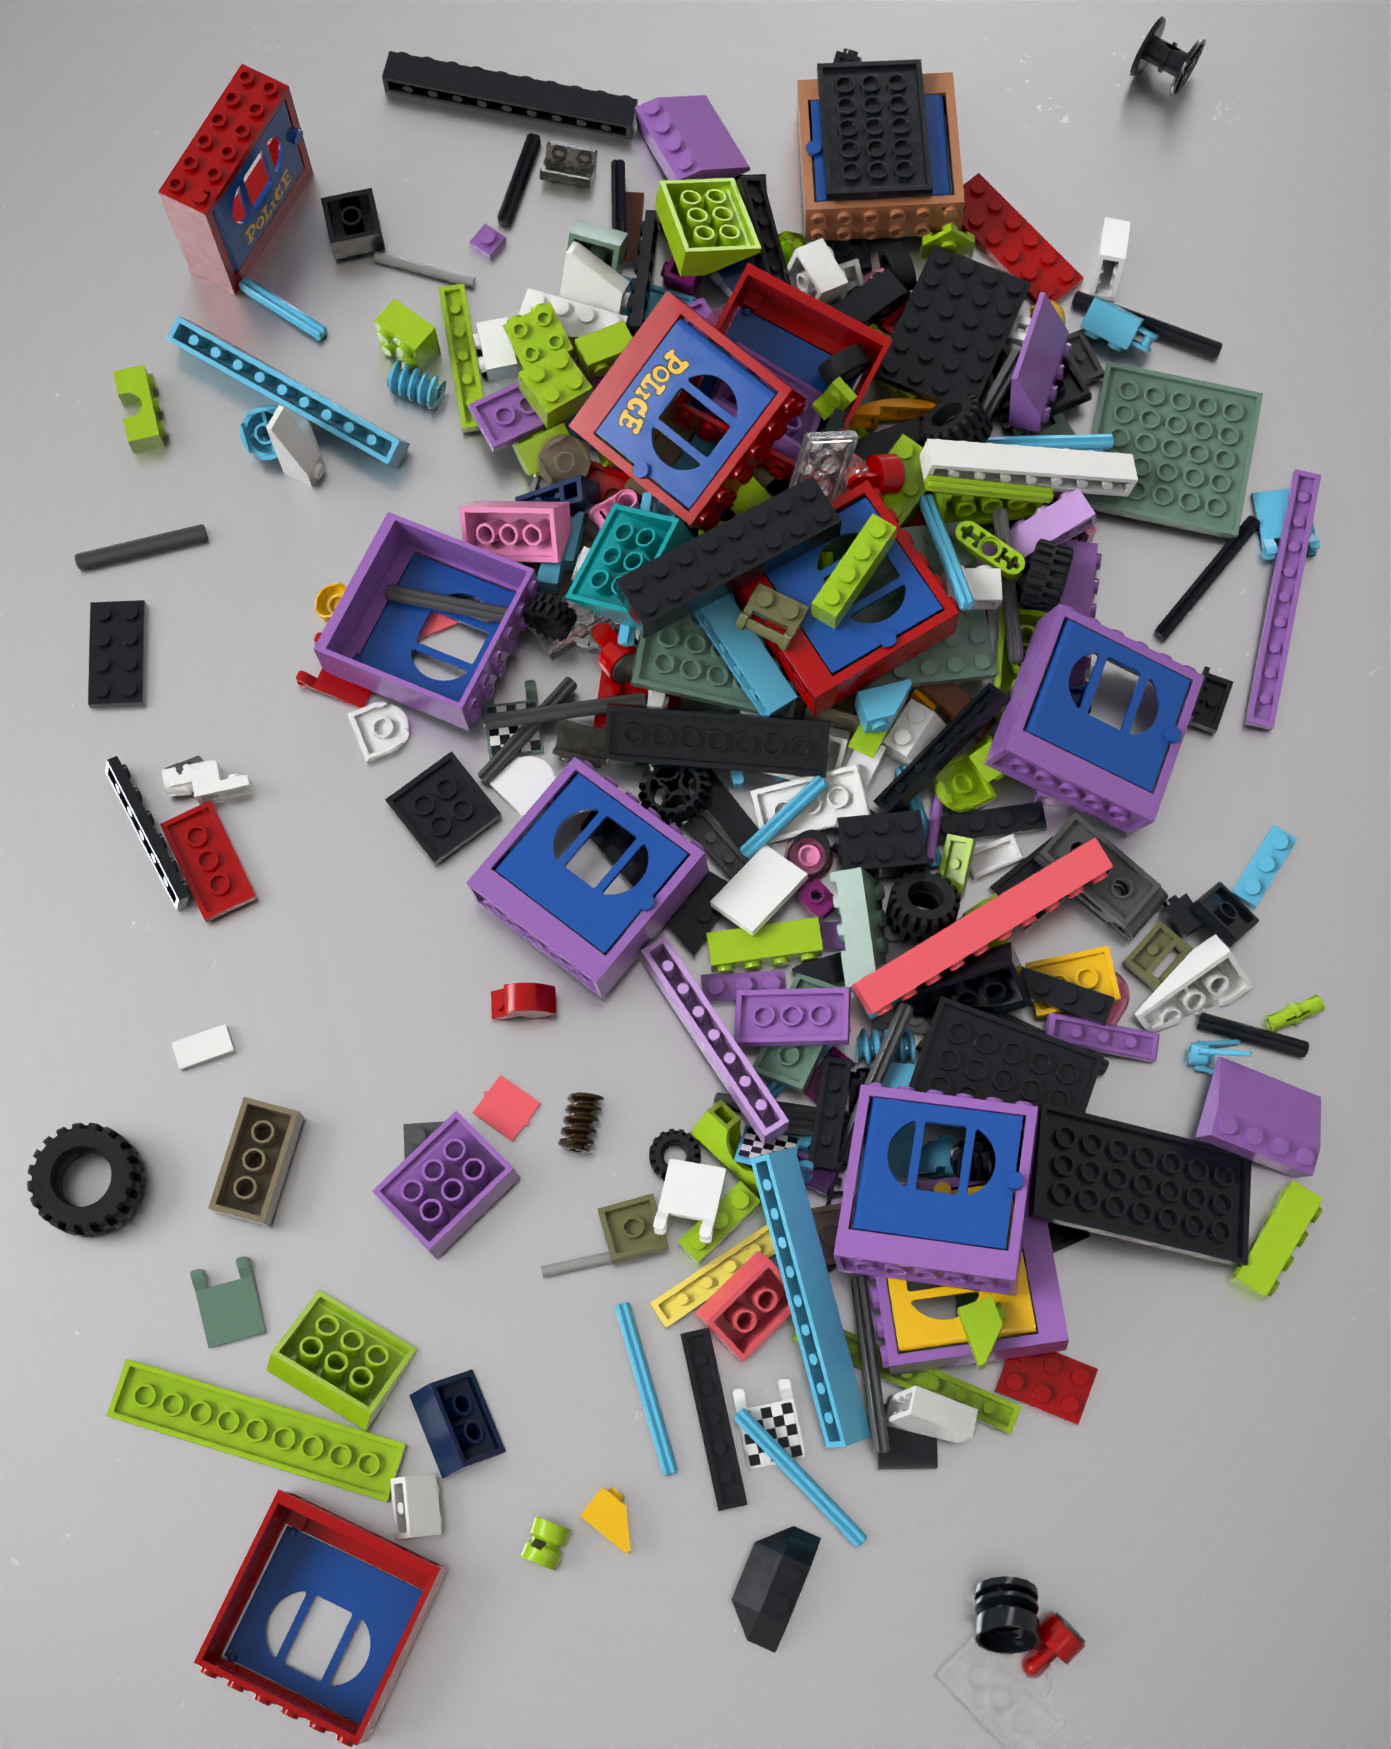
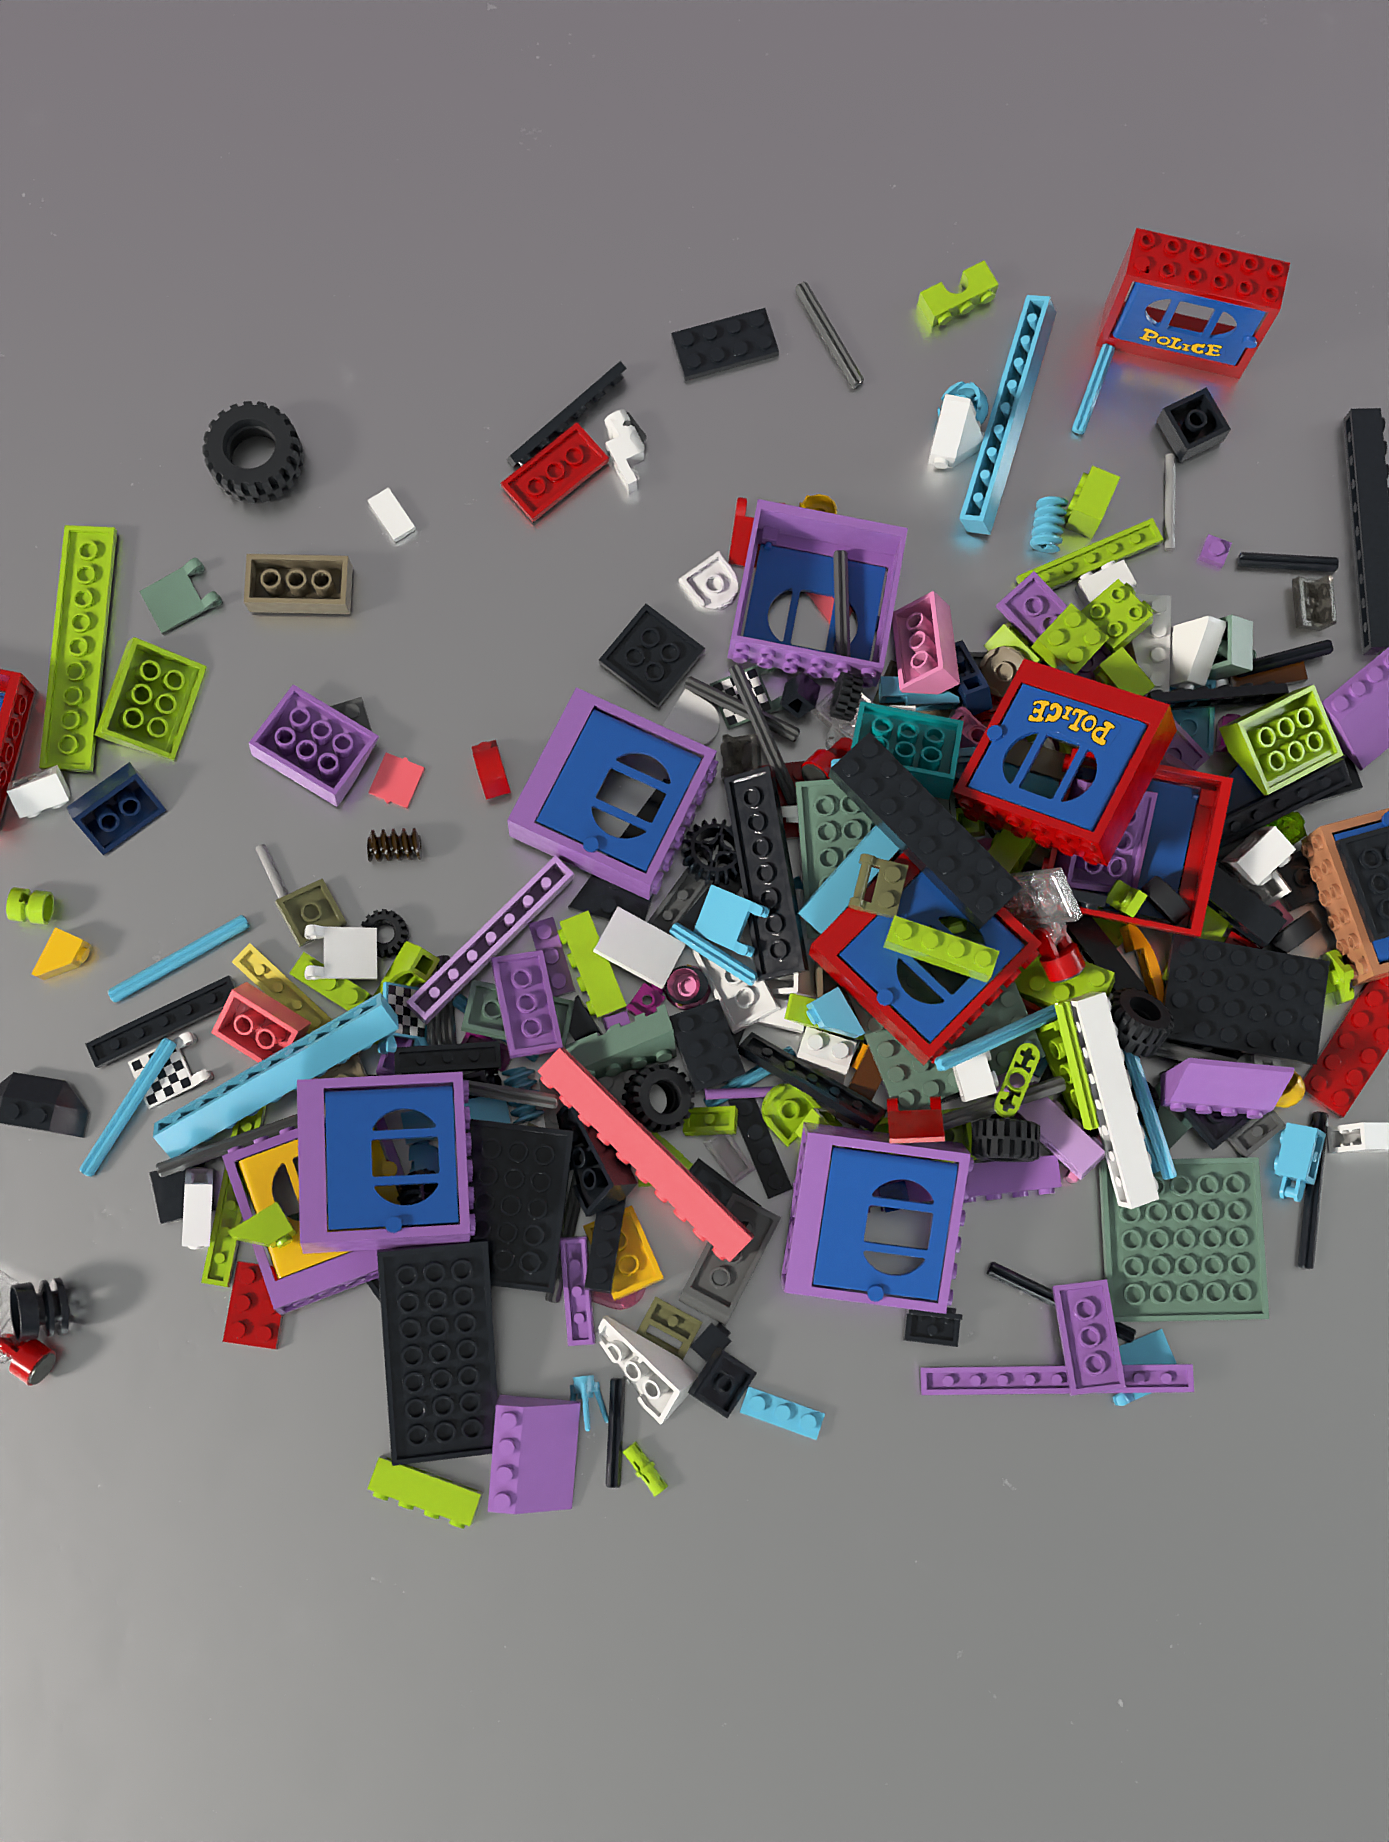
camera: 75 degrees right, 5 degrees up
none -> medium azure flag [693,884,770,957]
none -> black brick [780,672,821,719]
none -> red flag [887,1096,945,1144]
none -> medium lavender plate [1052,1279,1126,1396]

